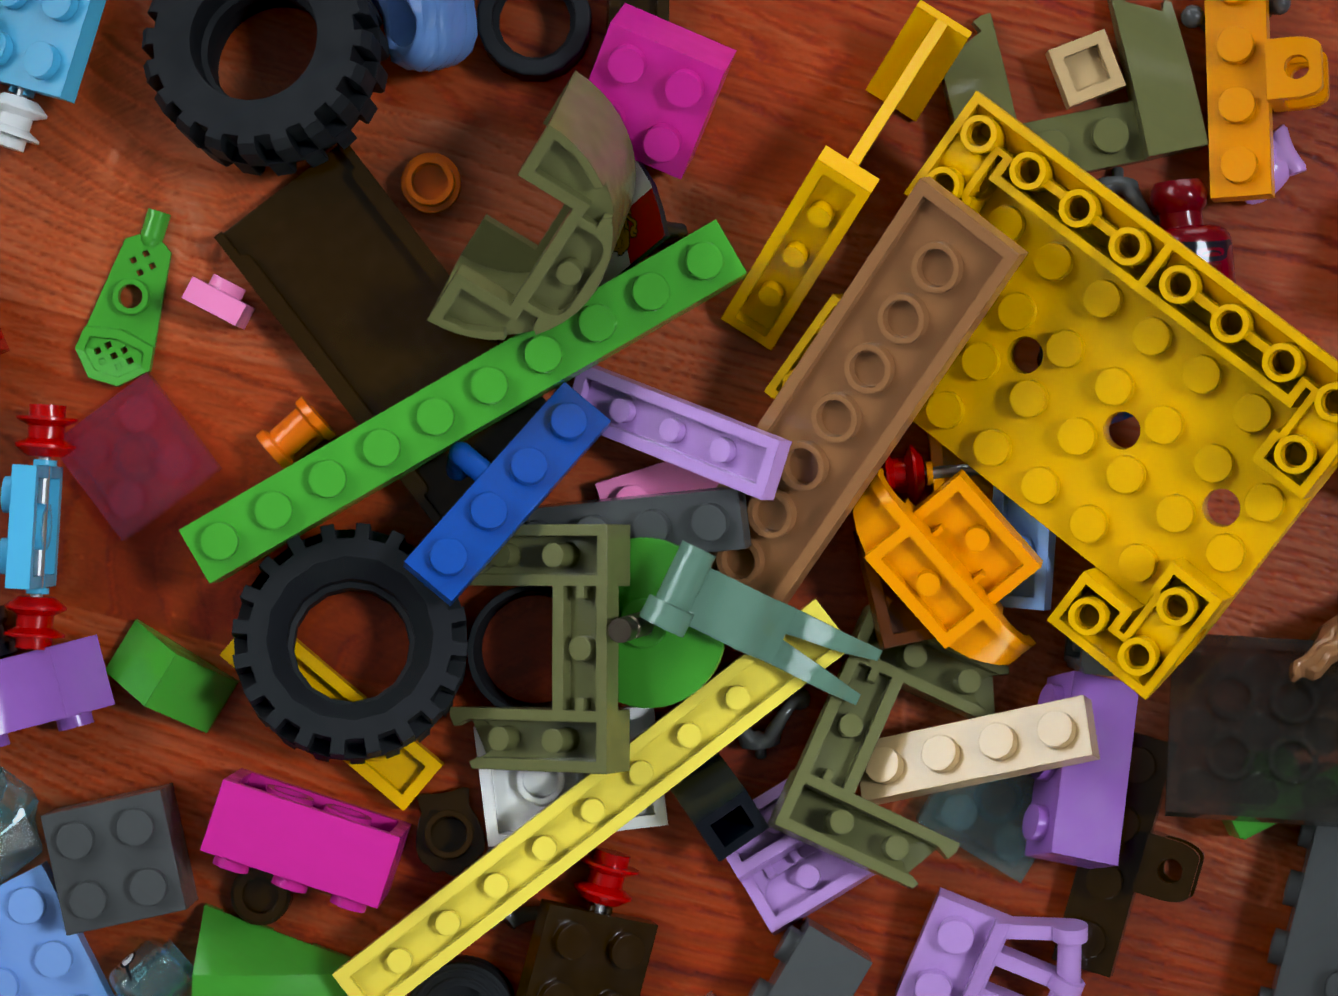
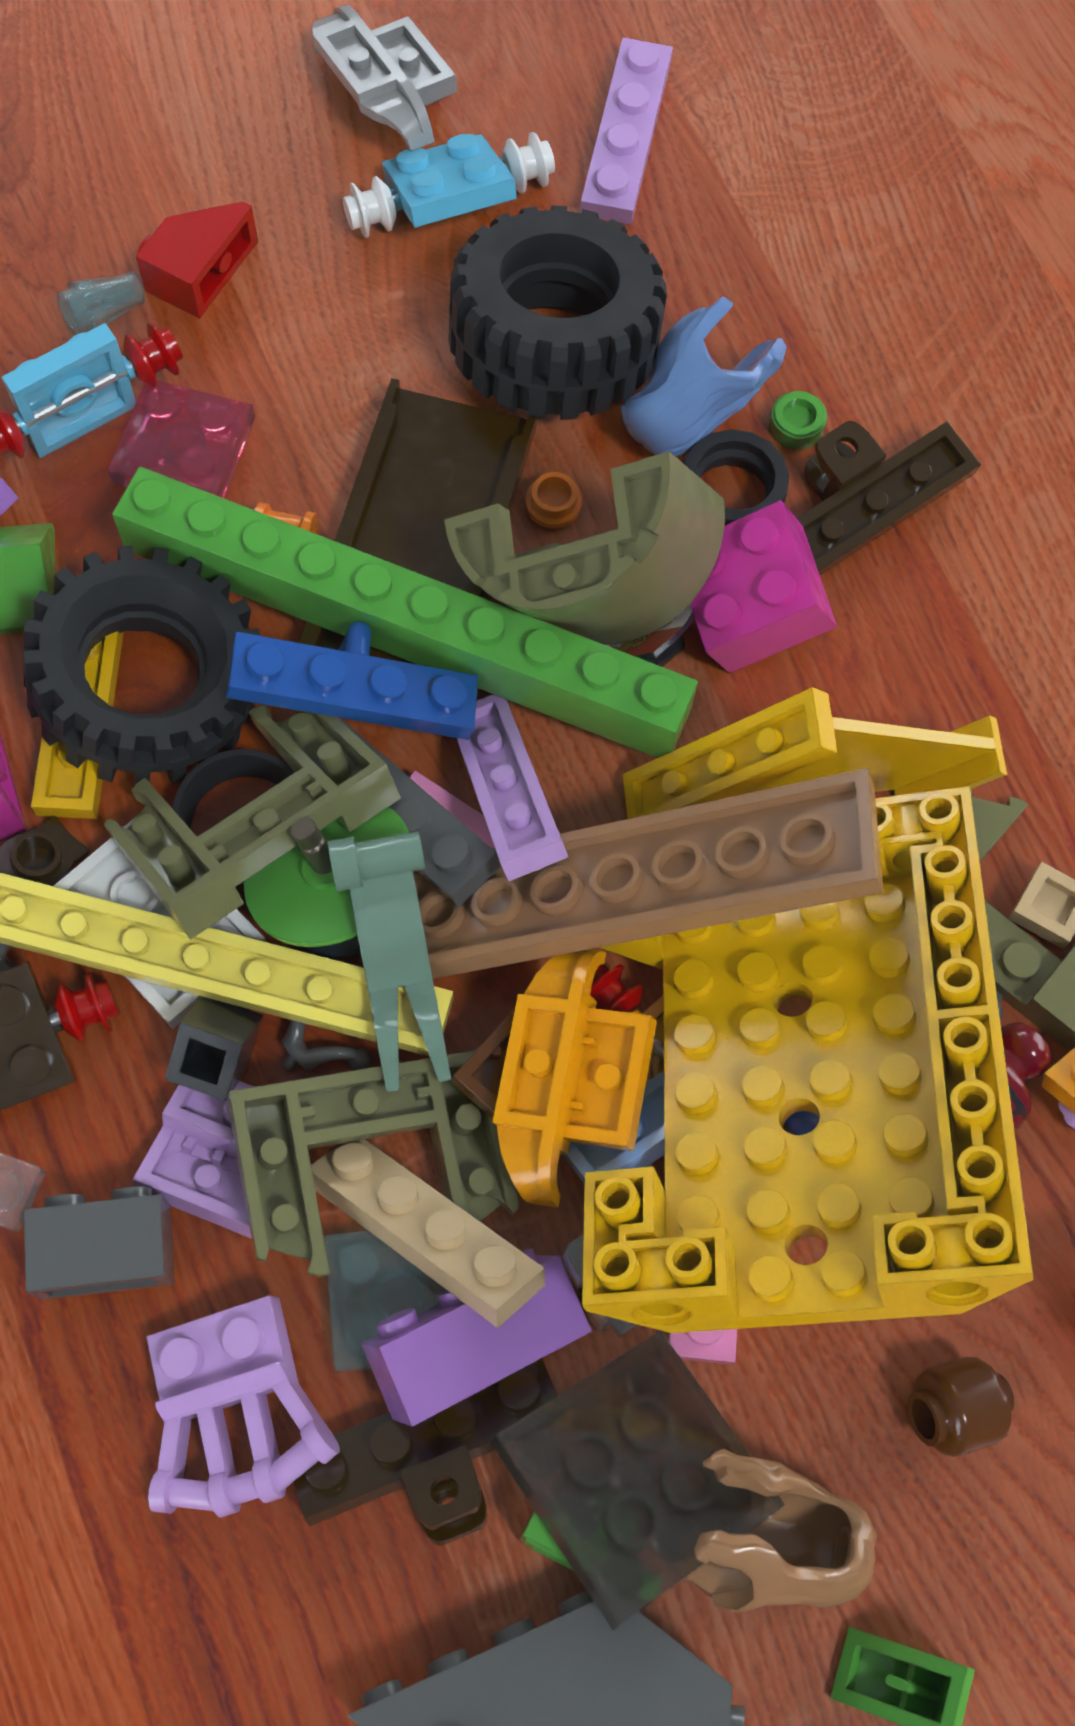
camera: 55 degrees right, 20 degrees down
bright green piece [75,208,172,387] -> none
bright pink plate [182,274,256,330] -> none

